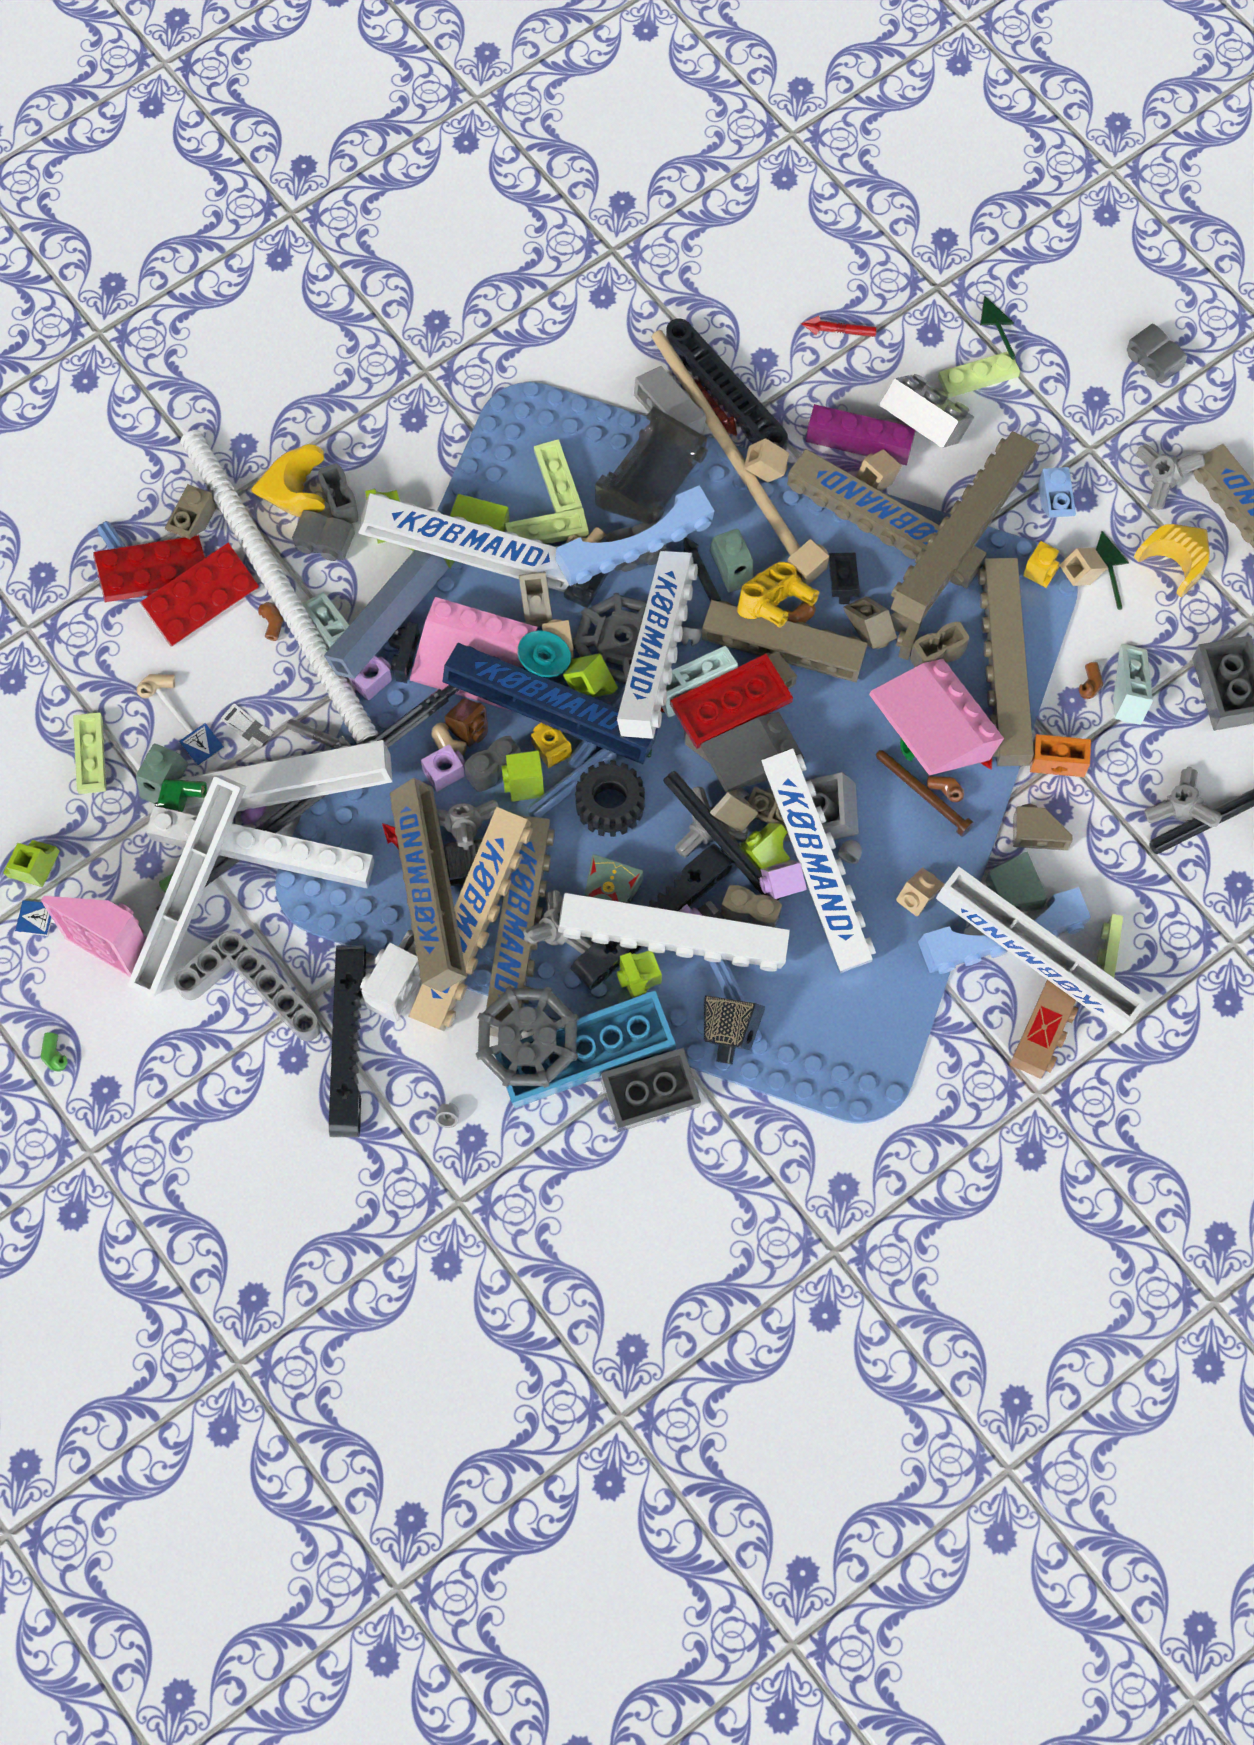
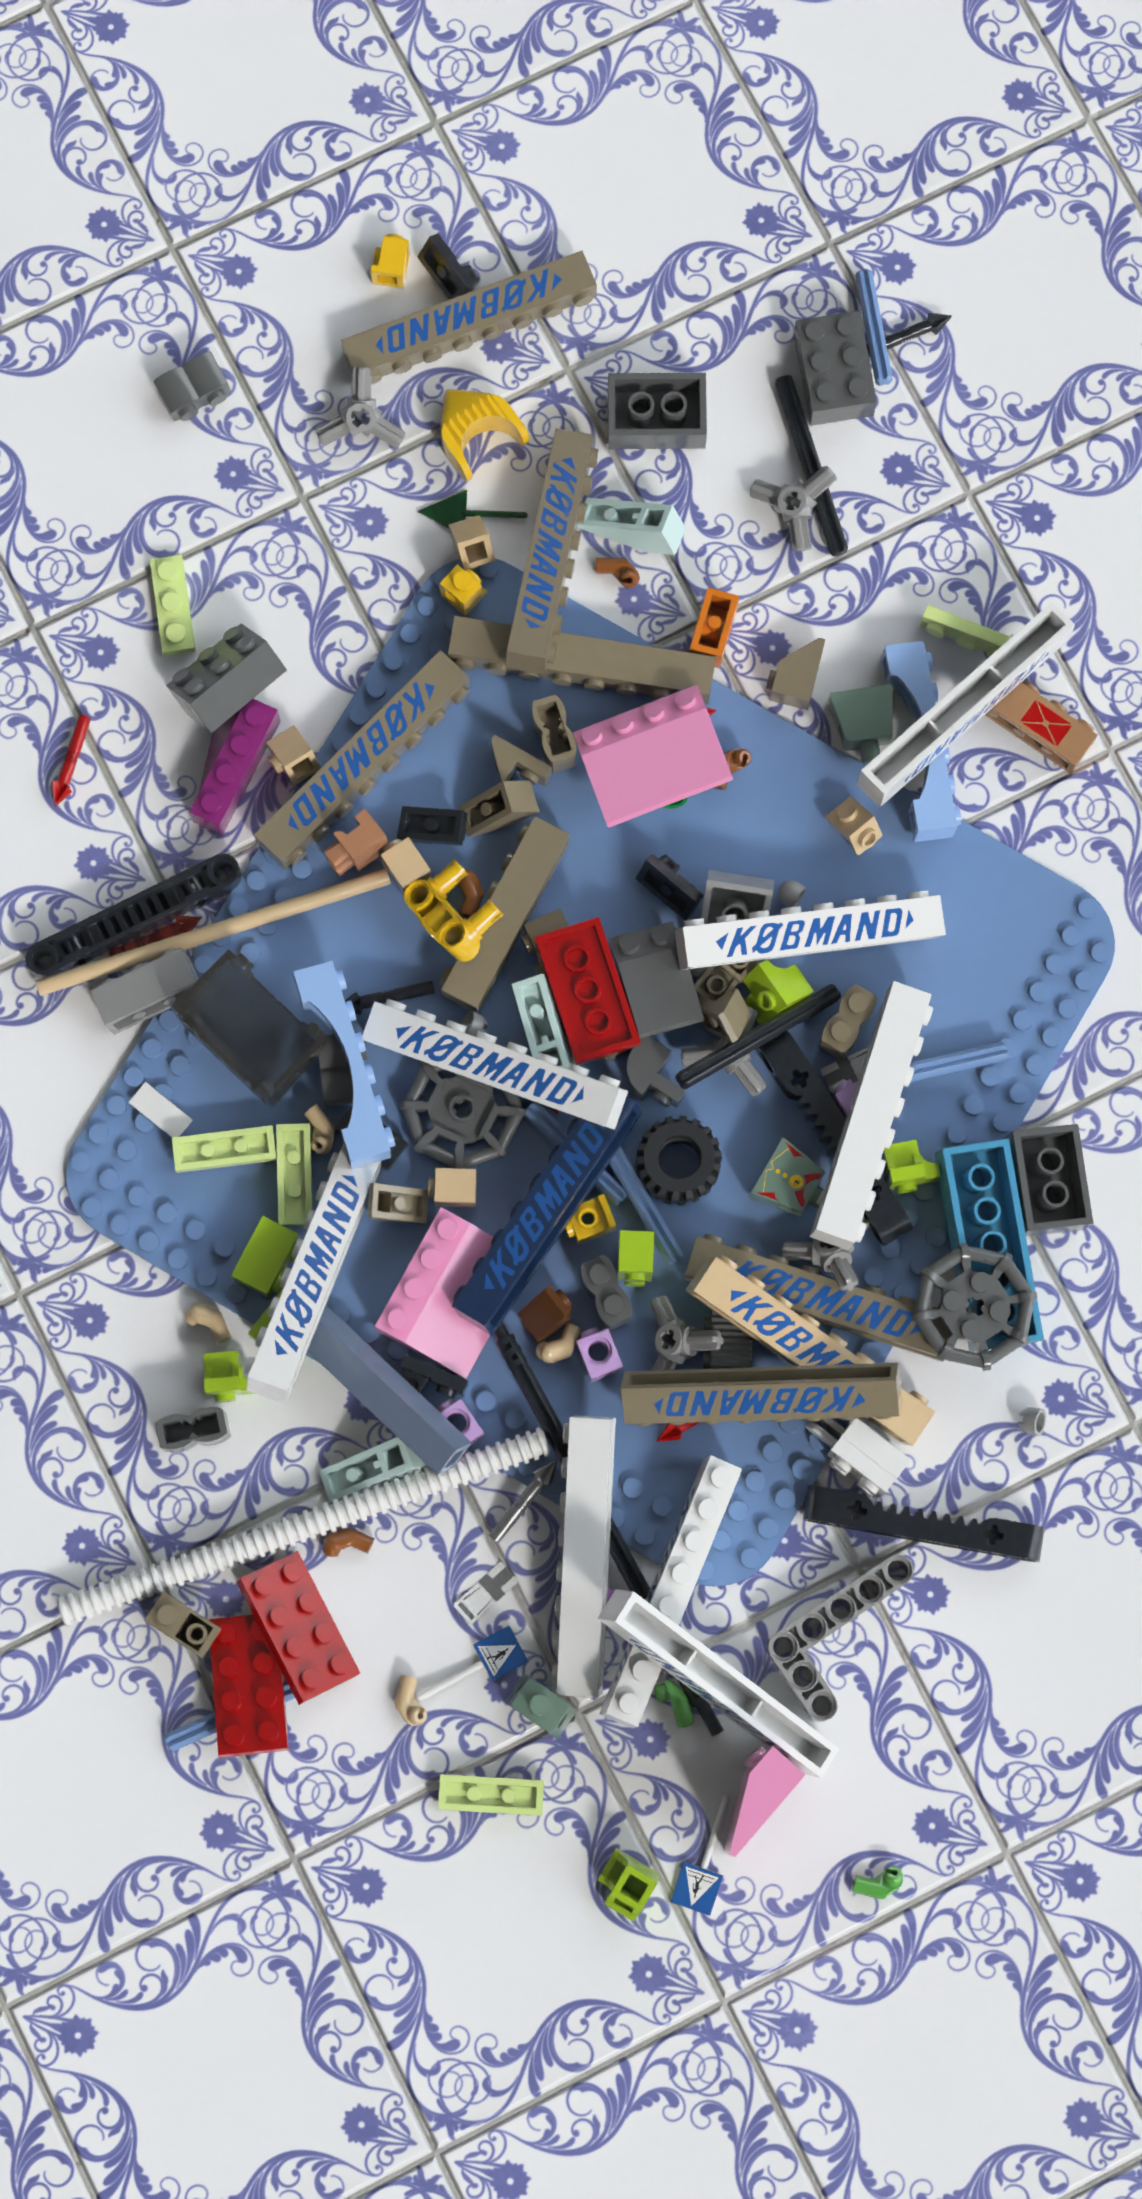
camera: 80 degrees left, 10 degrees up
green piece [155,779,207,812] -> none
yellow animal [251,444,325,517] -> none
dark grey brick [292,510,355,561] -> none
teal dish [517,631,571,677] -> none
lime brick [563,654,618,697] -> none
black torso [704,995,765,1065] -> none
sand green torso [710,529,753,593] -> none
tan brick [744,438,789,483] -> none
lavender brick [760,860,807,899] -> none
reddish brown bar [876,750,974,837] -> none
dark tan brick [891,431,1040,624] -> none
dark green piece [980,295,1016,360] -> none
light blue slope [1038,467,1076,518] -> none
none -> white sticker [128,1082,193,1138]
none -> tan arm [185,1303,232,1344]
none -> nougat hips [323,809,388,876]
none -> dark tan brick [506,428,599,675]
none -> dark grey brick [626,1036,685,1108]
none -> black hinge [635,854,704,921]

